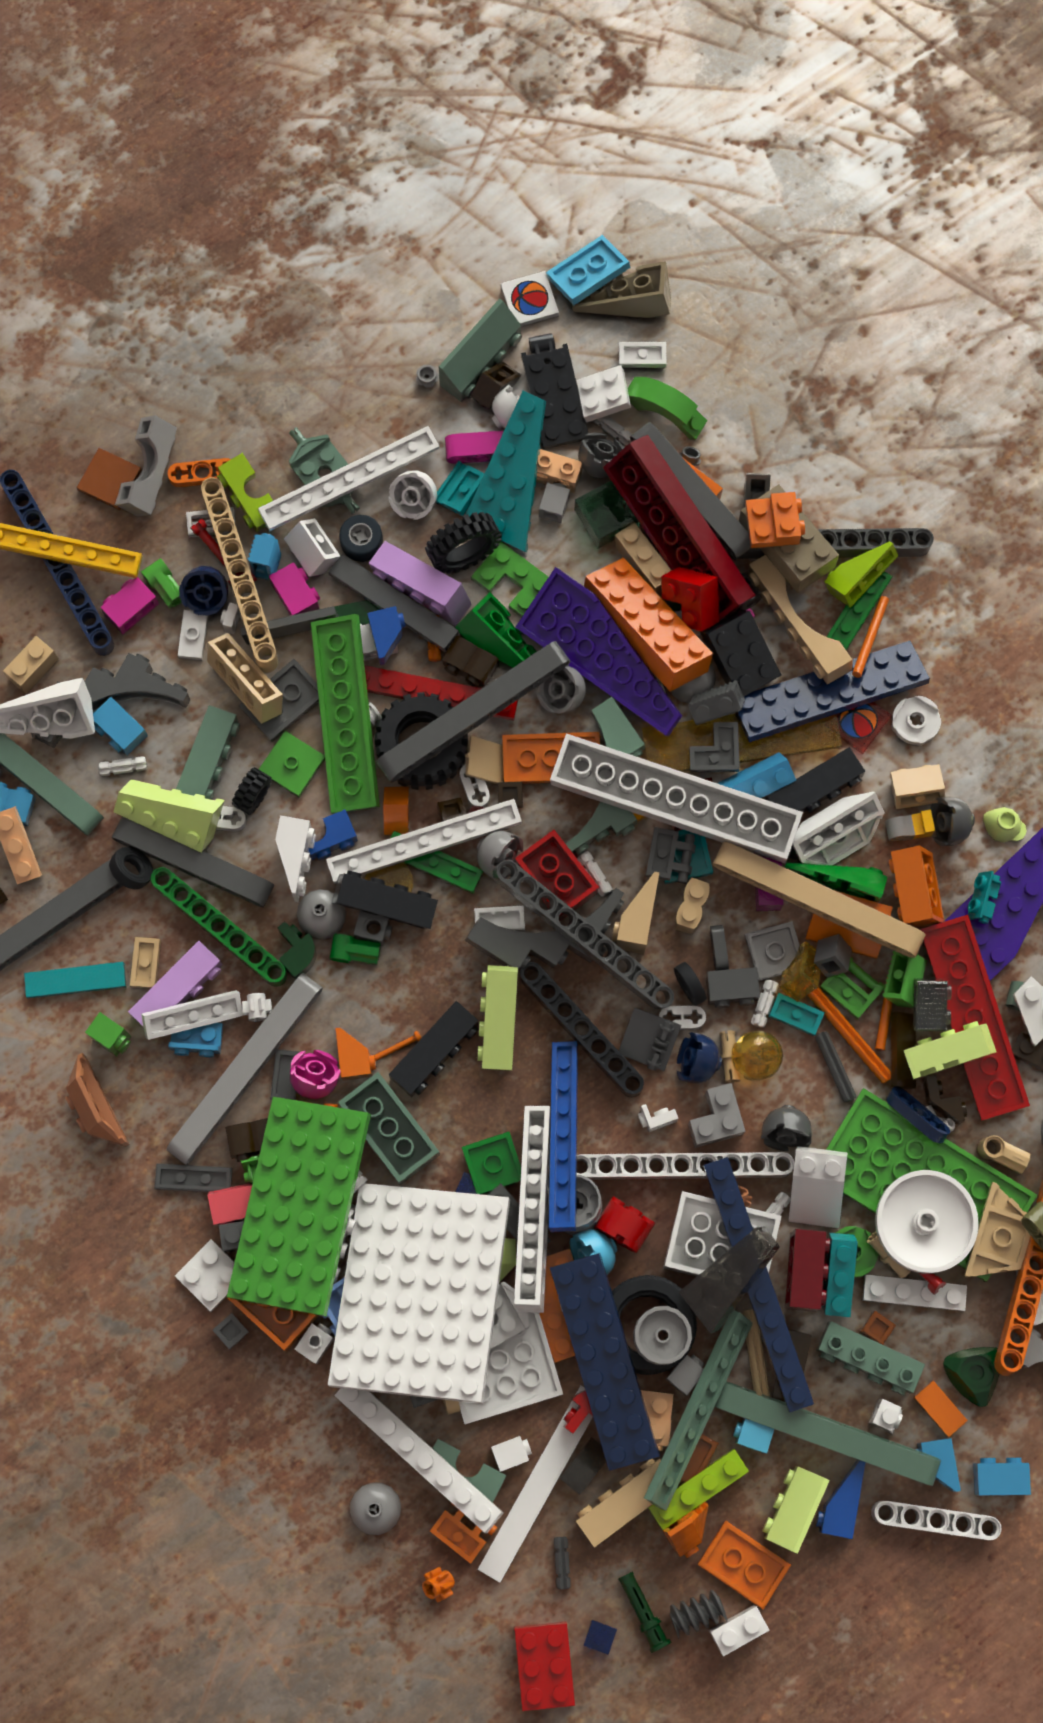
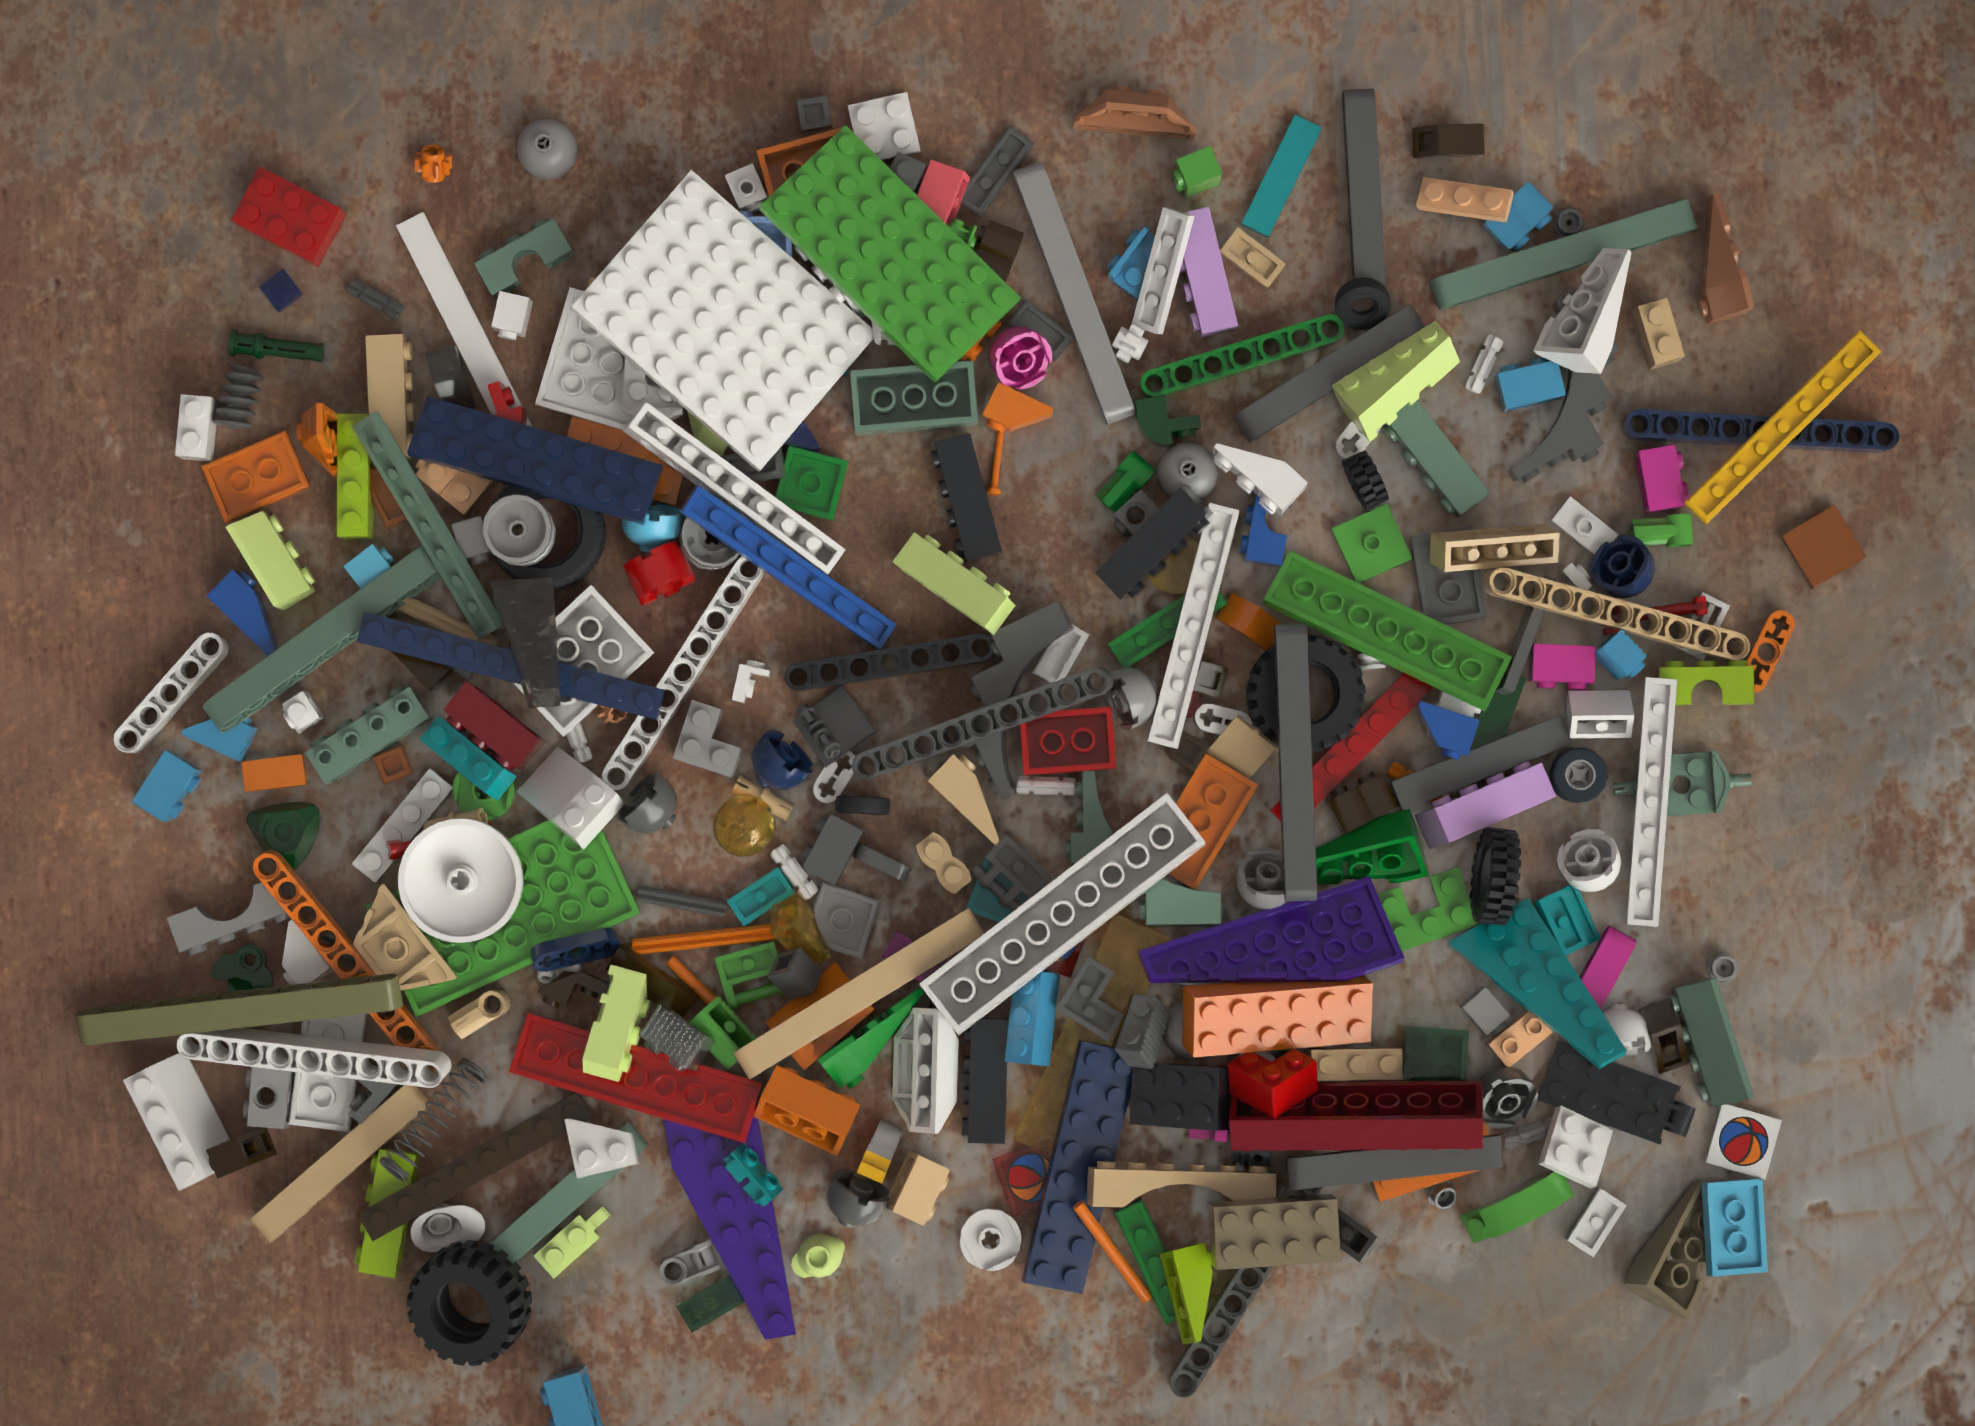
camera: 130 degrees right, 10 degrees up
light grey arch [115,415,177,517] -> none
white plate [334,1388,503,1533] -> none
orange plate [430,1503,497,1564] -> none
orange plate [745,492,805,548] -> none

